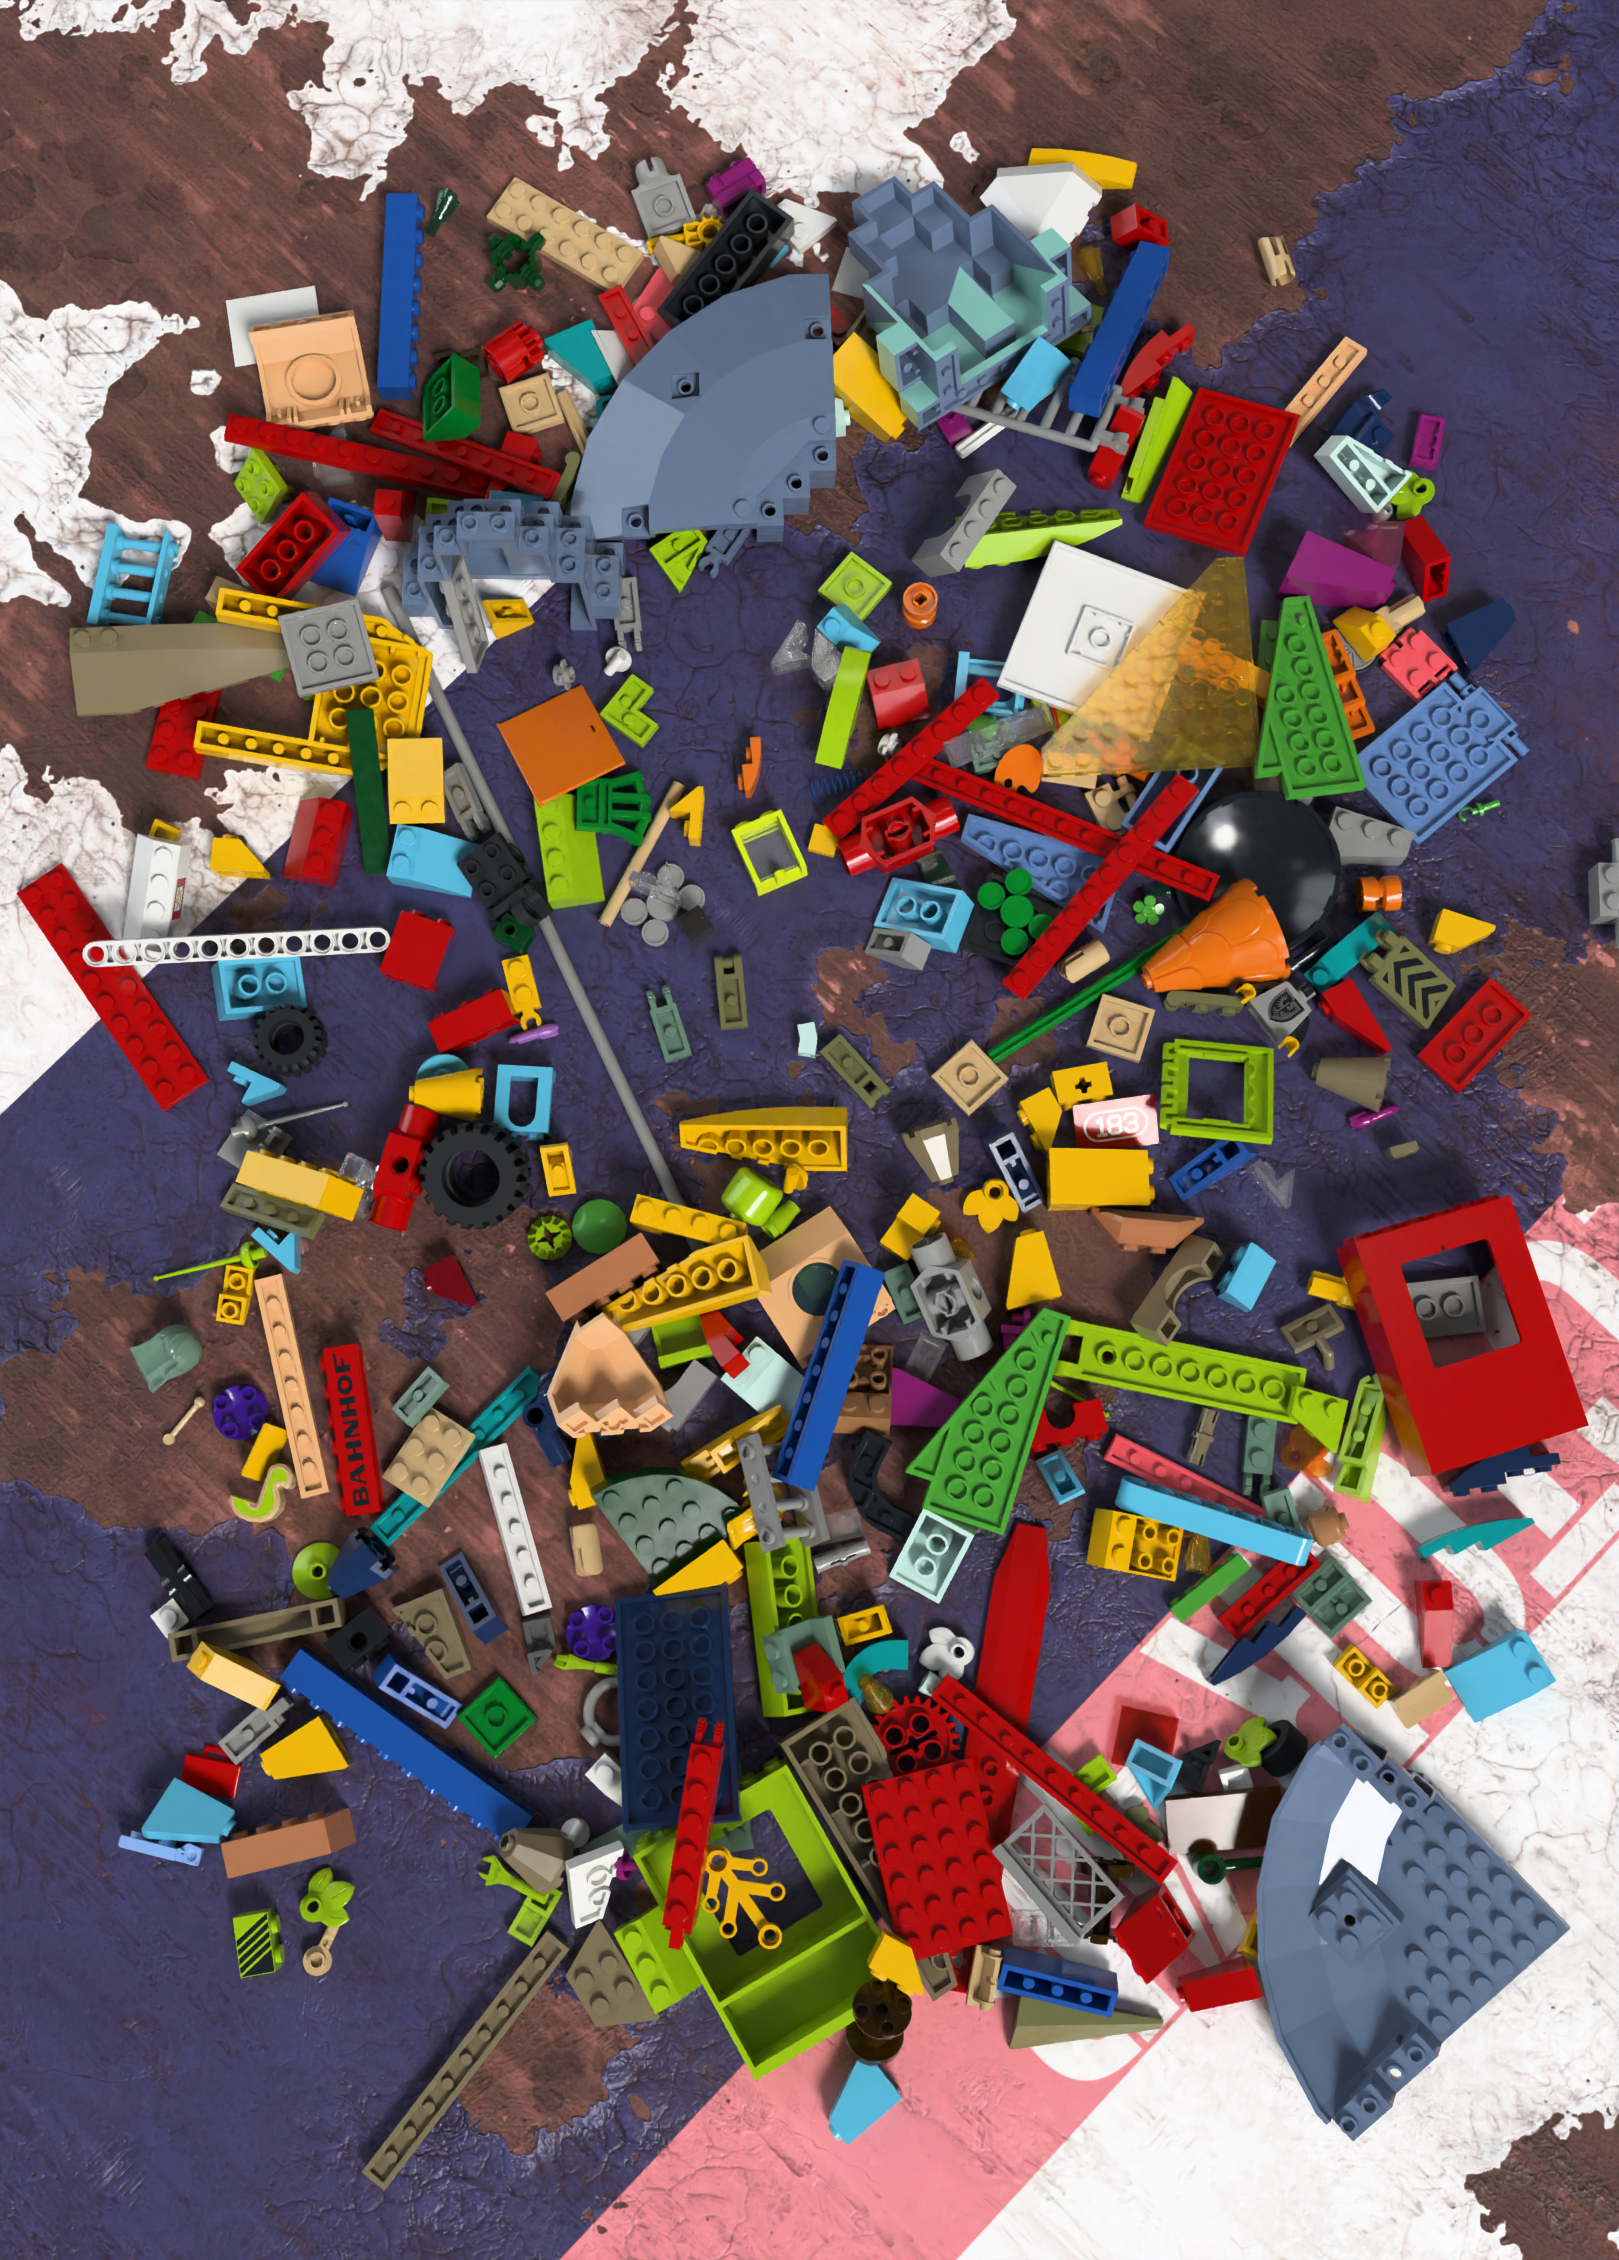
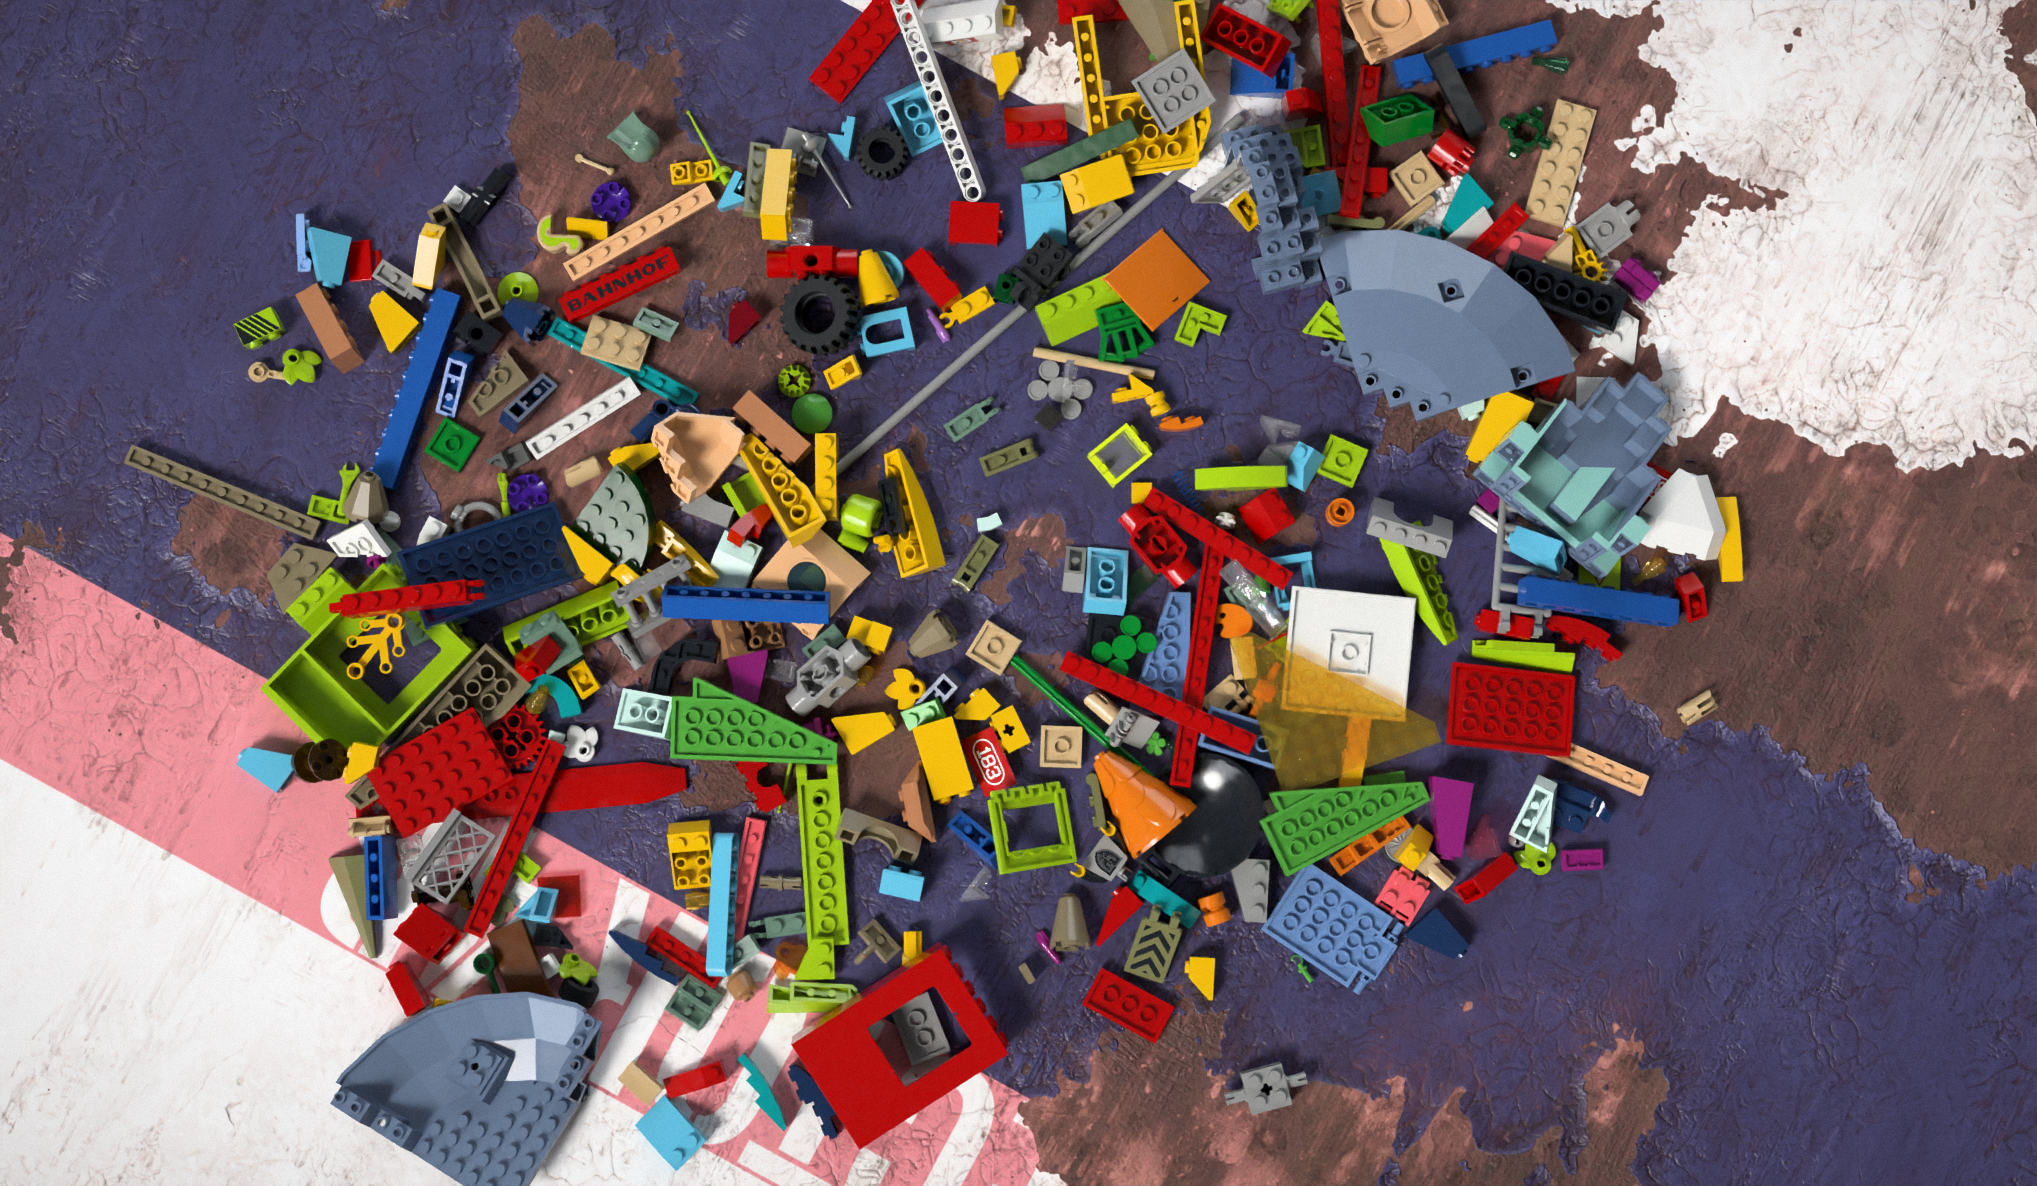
camera: 70 degrees right, 5 degrees up
light grey plate [553,659,575,690] -> none
white plate [604,646,632,676] -> none
light grey hinge [614,577,642,651] -> none
medium azure slope [1035,1449,1085,1505] -> none
bright green piece [1168,1553,1251,1623] -> none
yellow slope [1331,1644,1397,1709] -> none
none -> black plate [877,477,910,537]
none -> plate [901,697,946,731]
none -> light grey hinge [1104,707,1160,749]
none -> yellow wheel [1145,391,1171,417]
none -> black beam [1423,43,1487,141]

